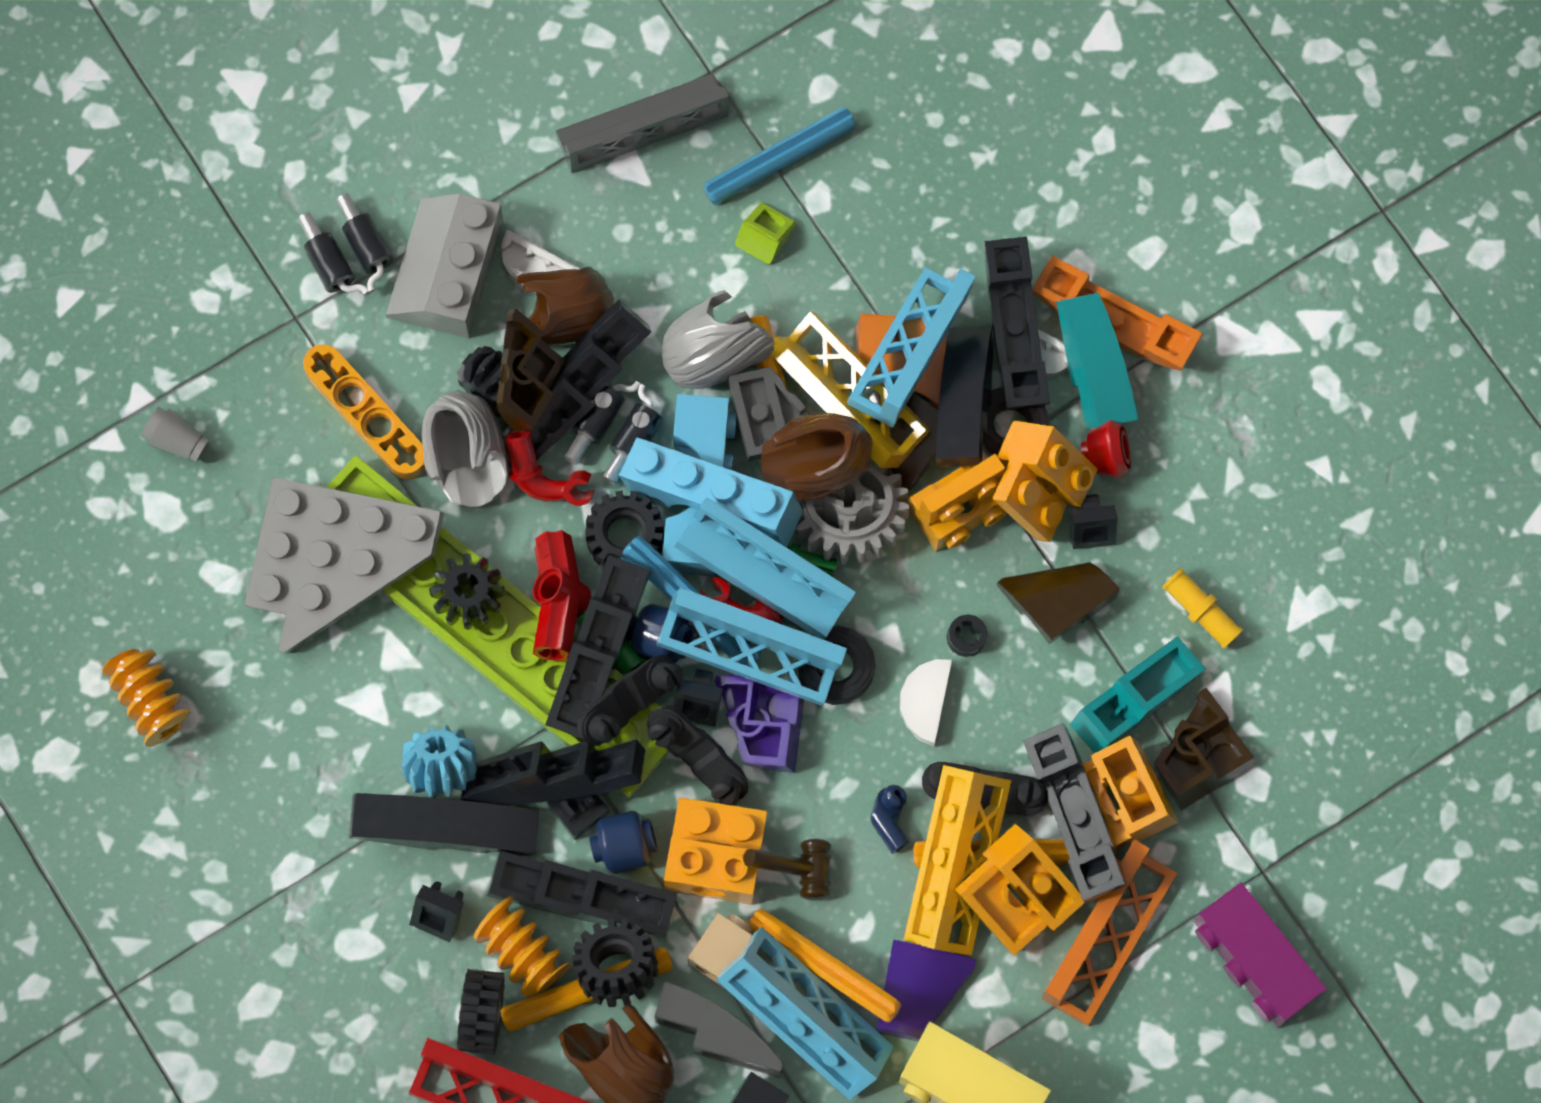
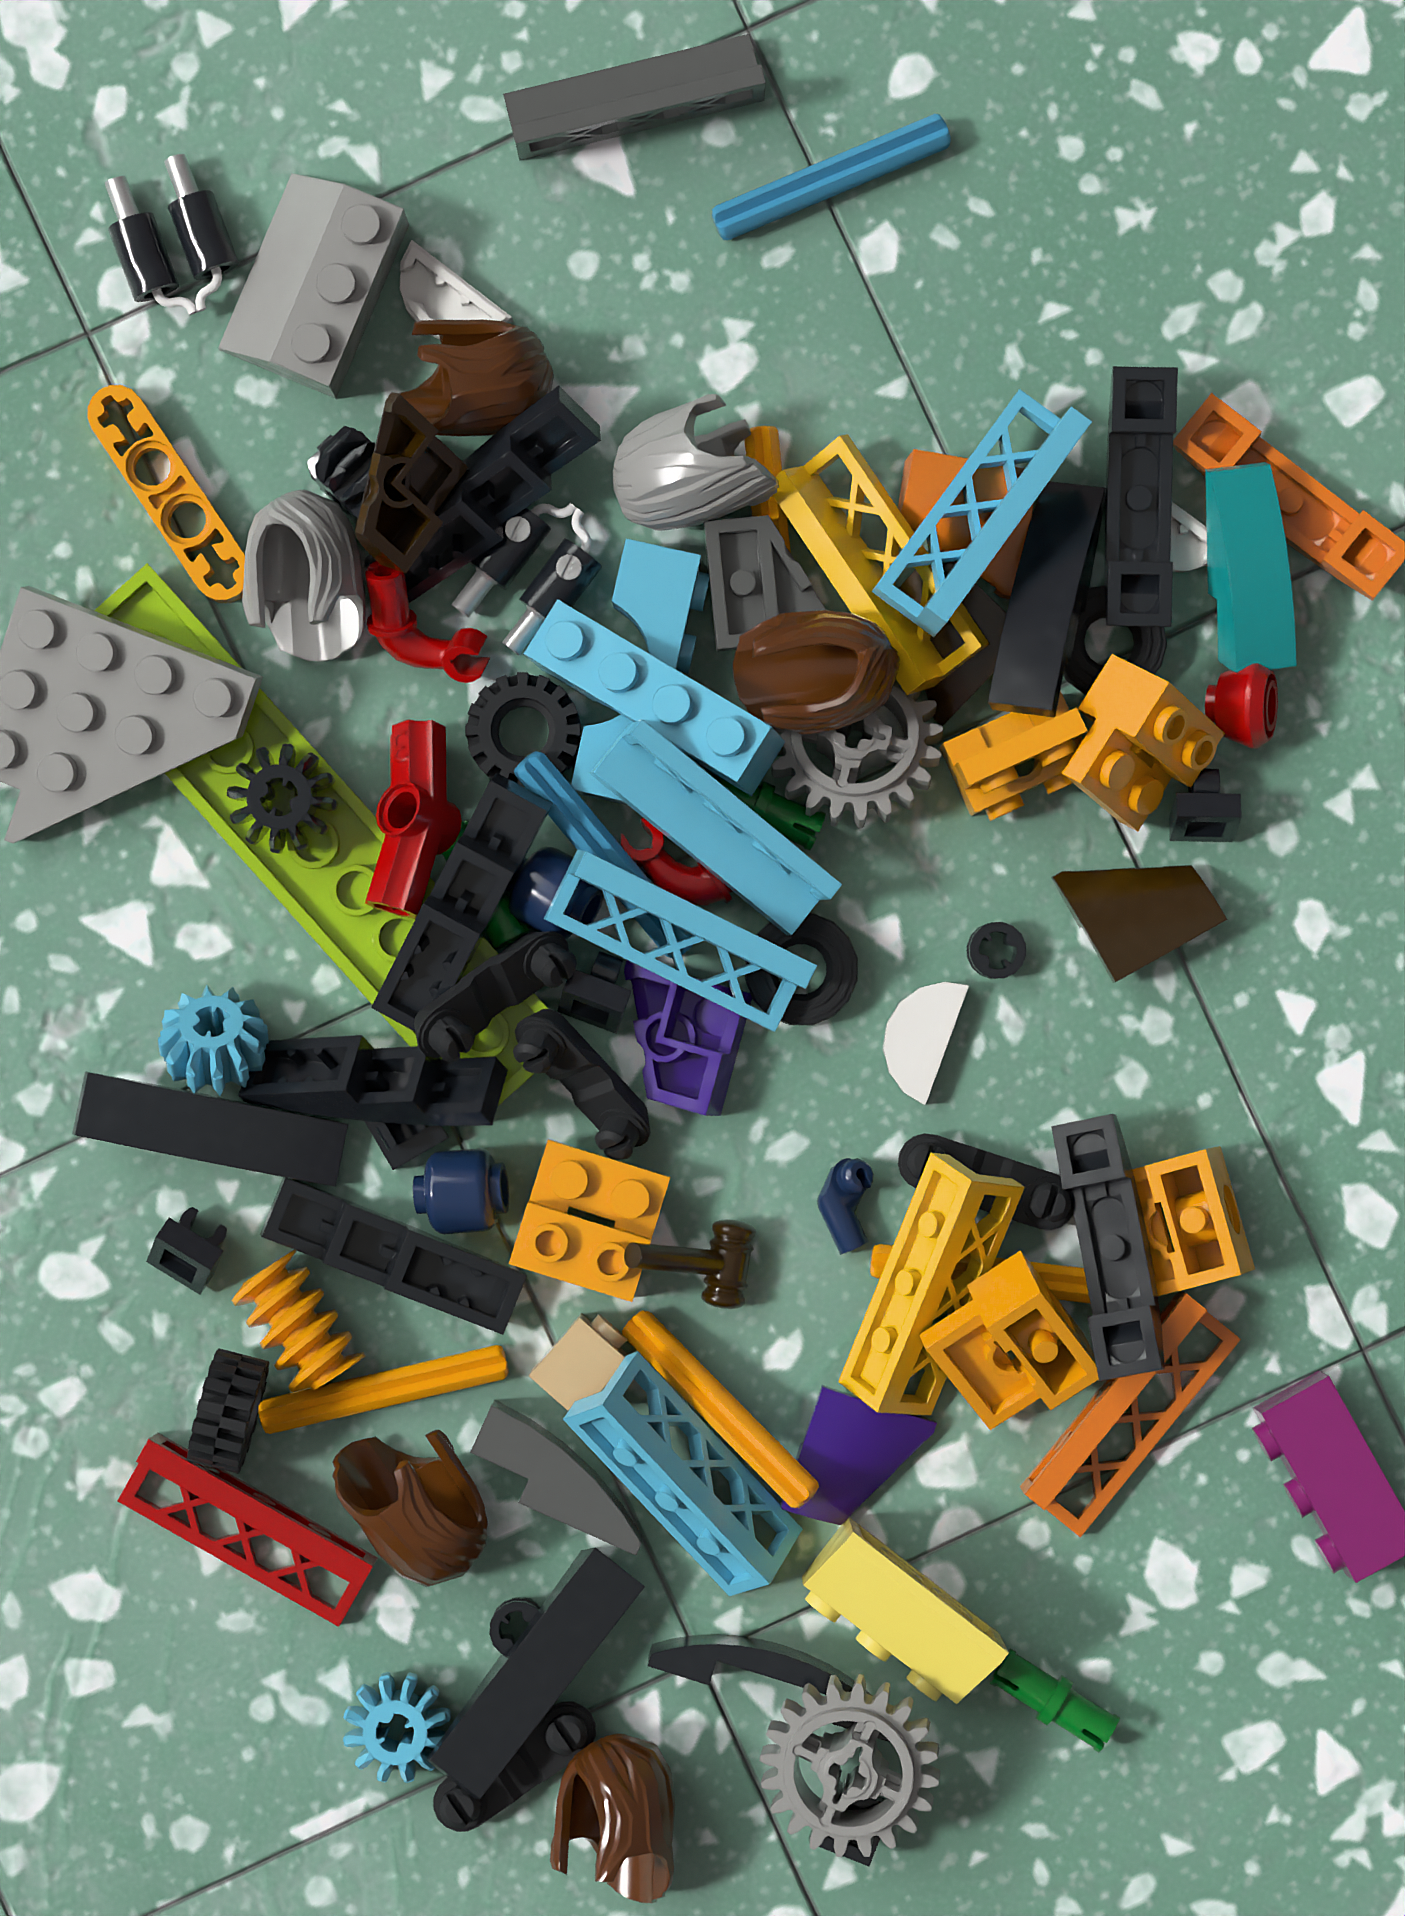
camera: 10 degrees right, 15 degrees up
black tyre [572,919,659,1007] -> none
lime slope [735,202,797,264] -> none
teal slope [1070,636,1206,754] -> none
dark brown slope [1154,688,1255,811] -> none
yellow pin [1162,568,1244,649] -> none

